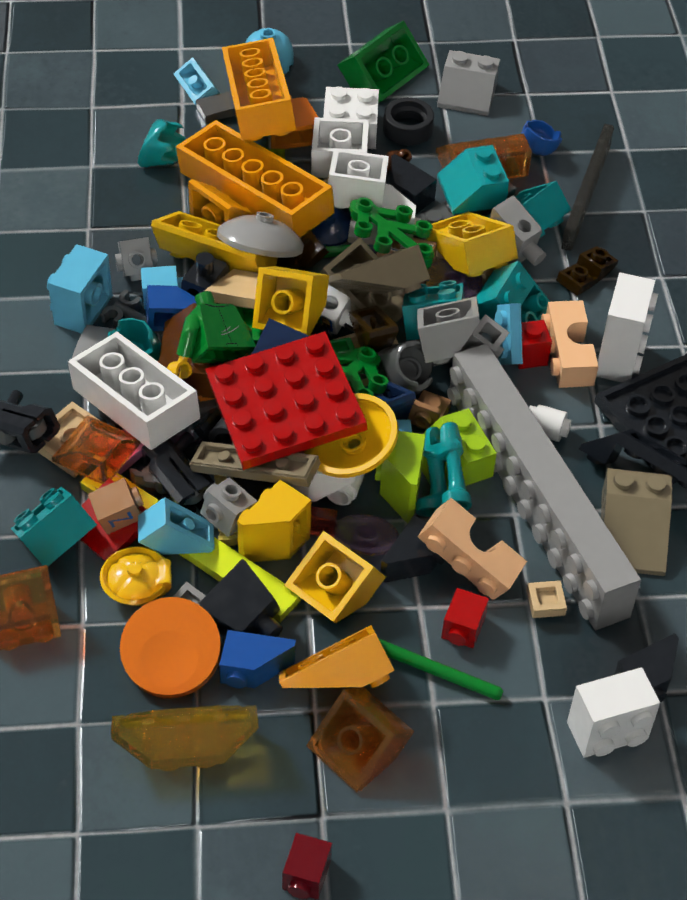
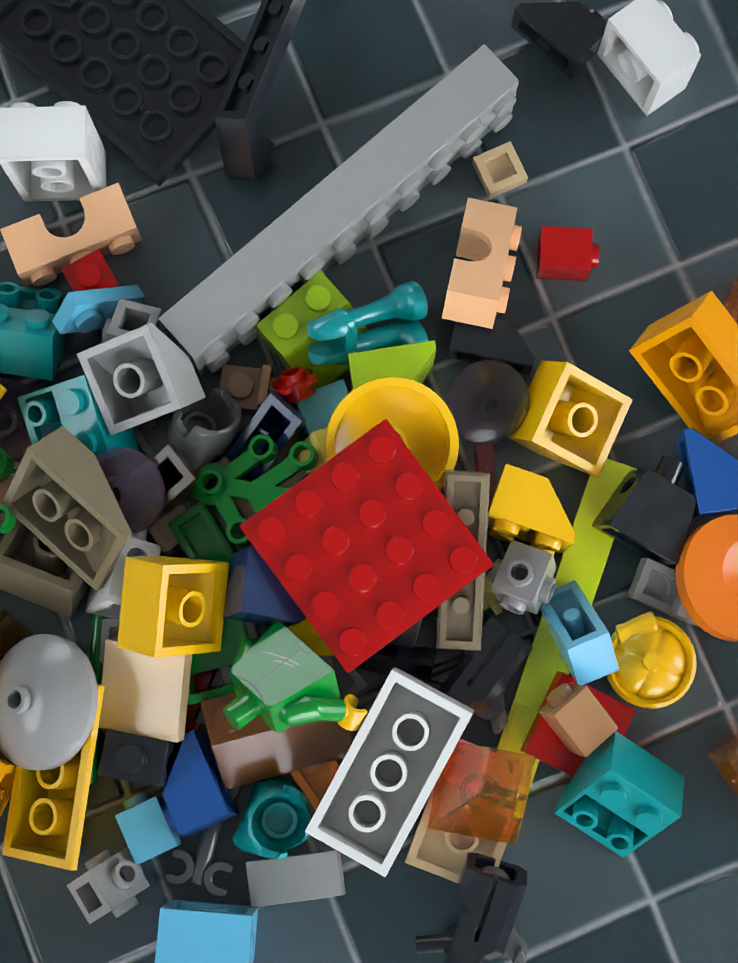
camera: 105 degrees left, 30 degrees up
green bar [378,638,504,700] -> none
white brick [529,404,572,442] -> none
dark tan slope [601,468,672,576] -> none
none -> clear purple dish [96,447,165,535]
none -> red plate [272,366,318,403]

